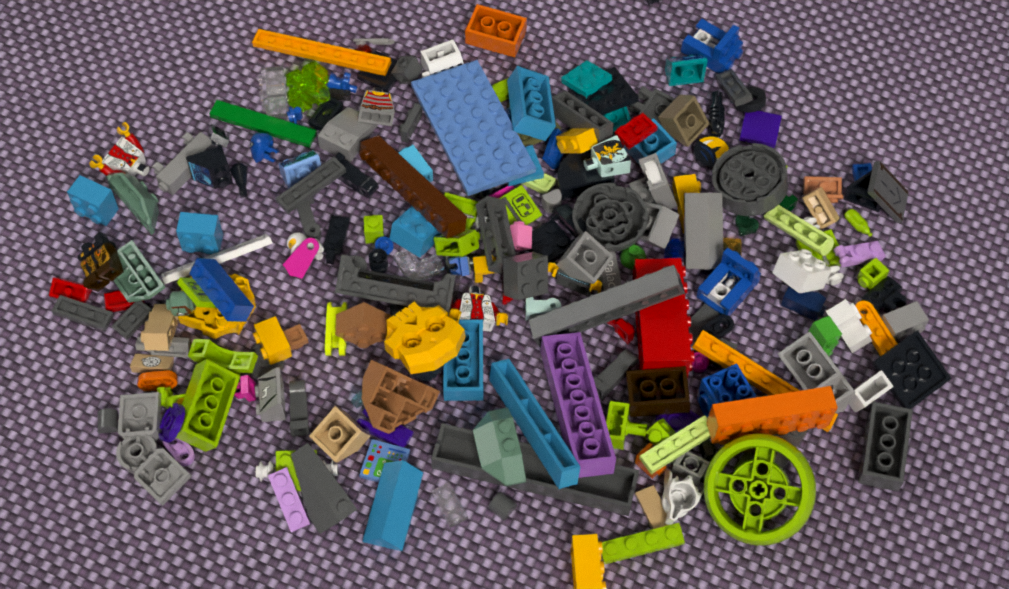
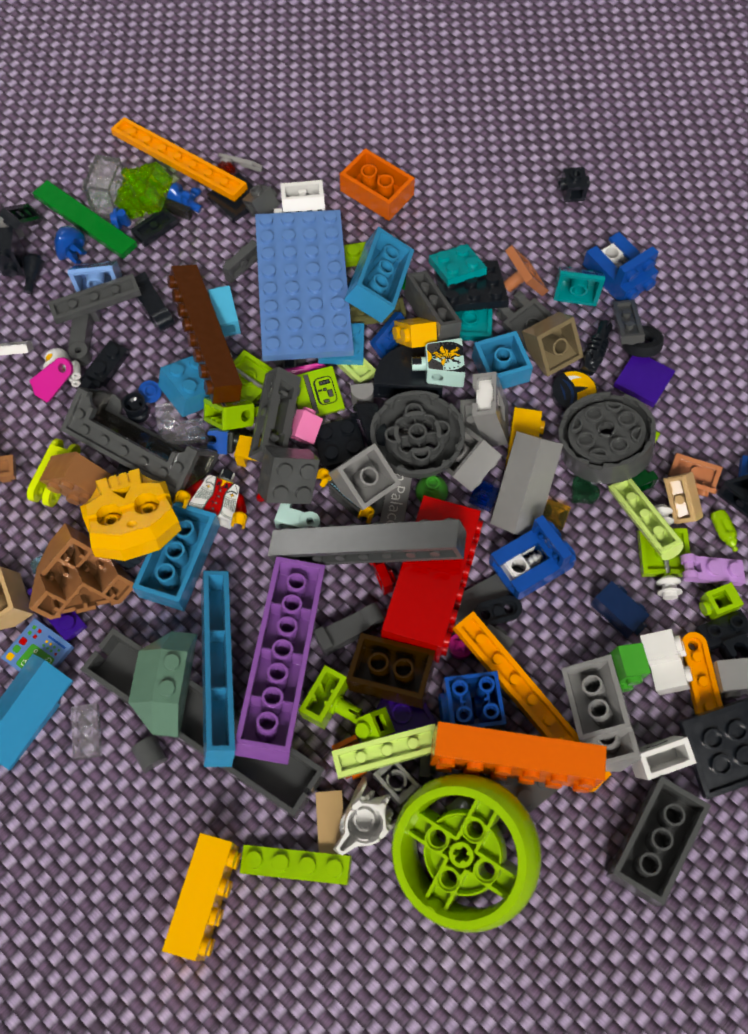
camera: 20 degrees right, 5 degrees up
light grey slope [318,107,378,163] -> none
light grey torso [358,87,395,126] -> none
lime brick [364,215,384,244] -> none
red bracket [615,113,658,149] -> none
white brick [772,249,832,293] -> none
none -> nougat tile [503,245,549,296]

